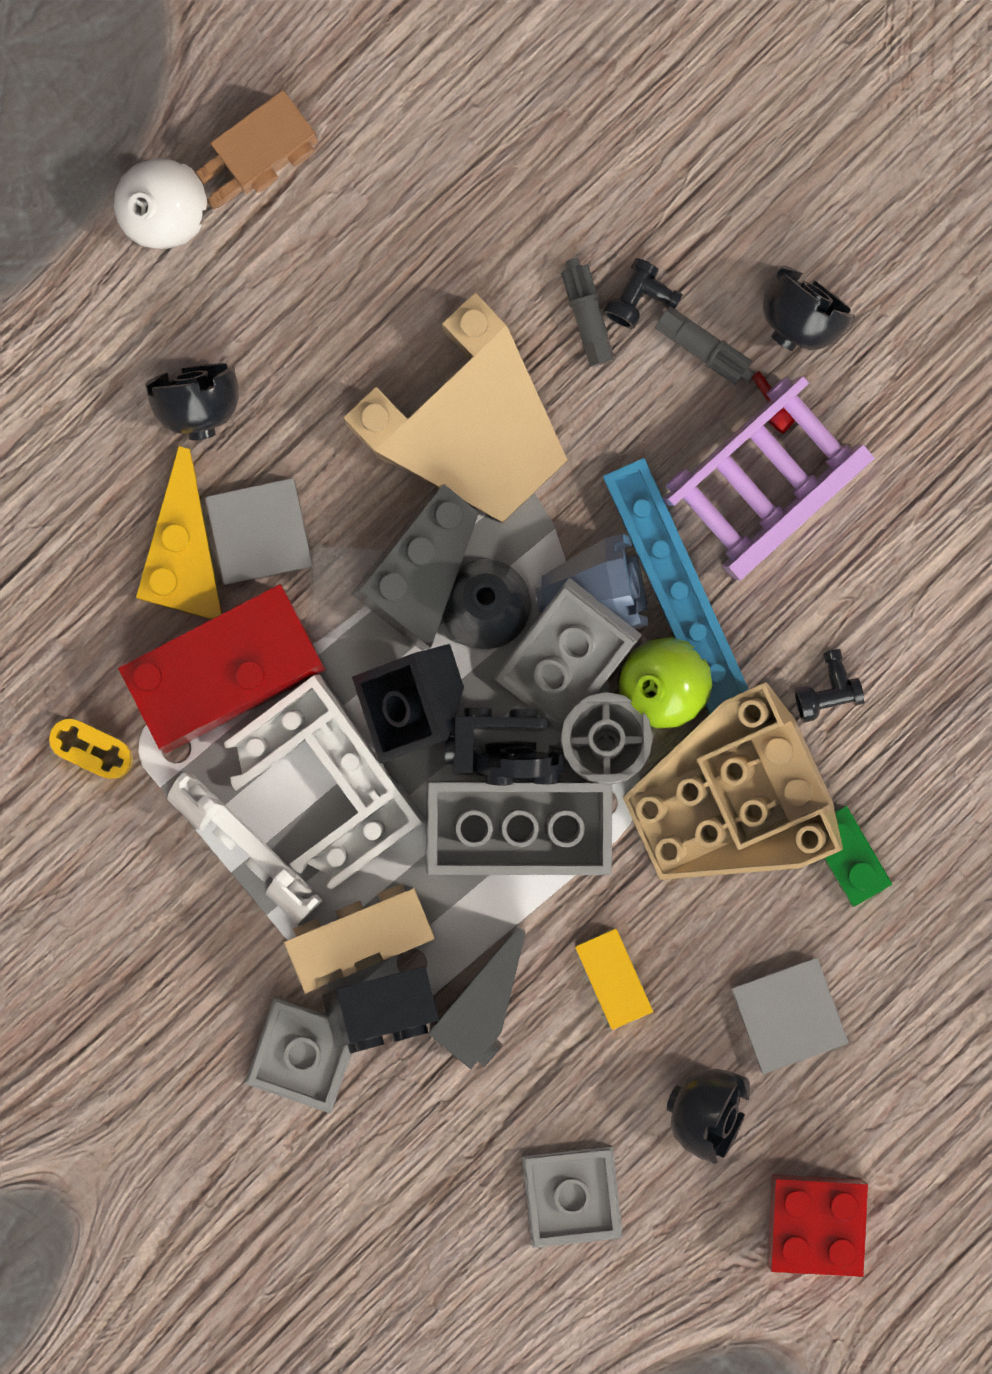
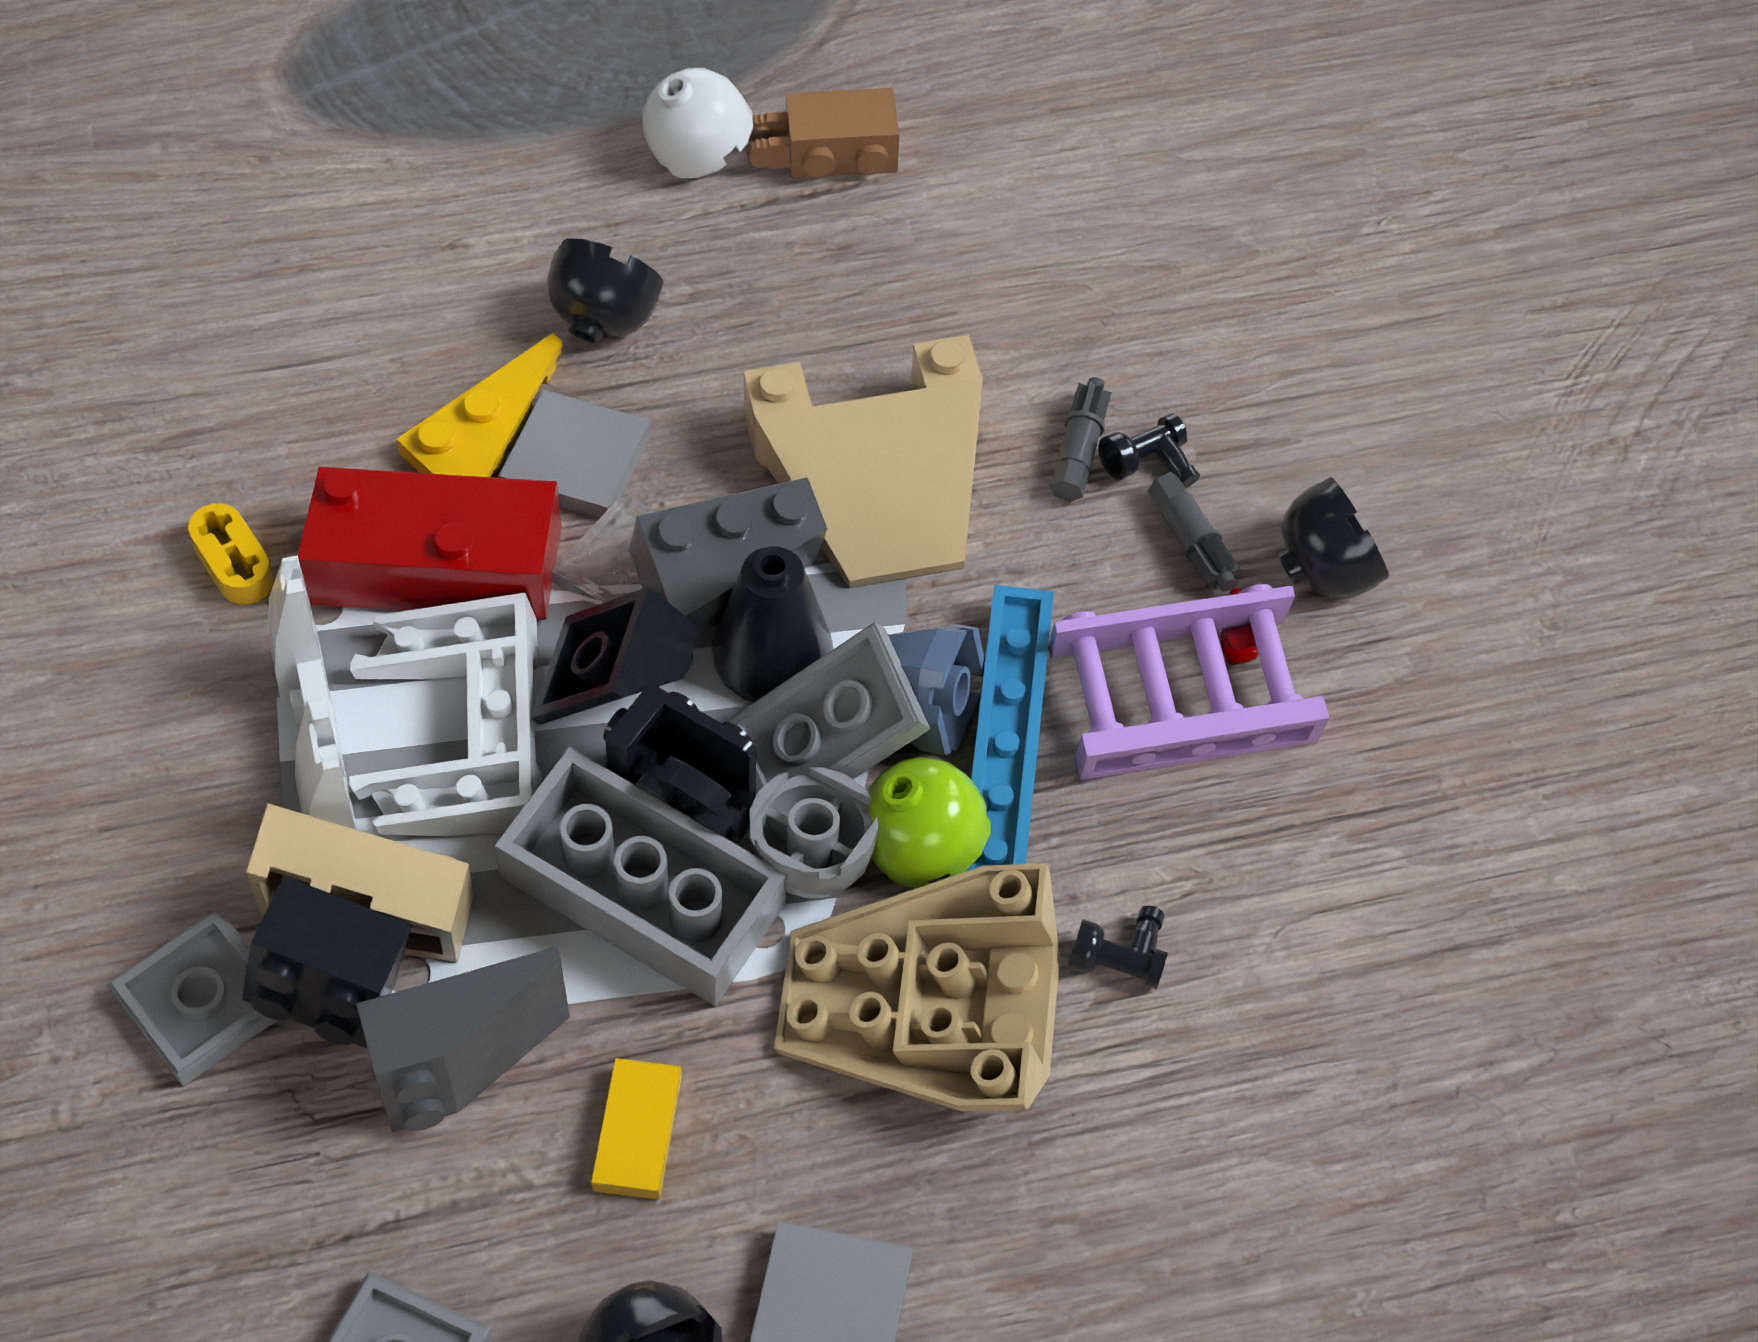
camera: 25 degrees right, 30 degrees down
green plate [823,806,893,907] -> none

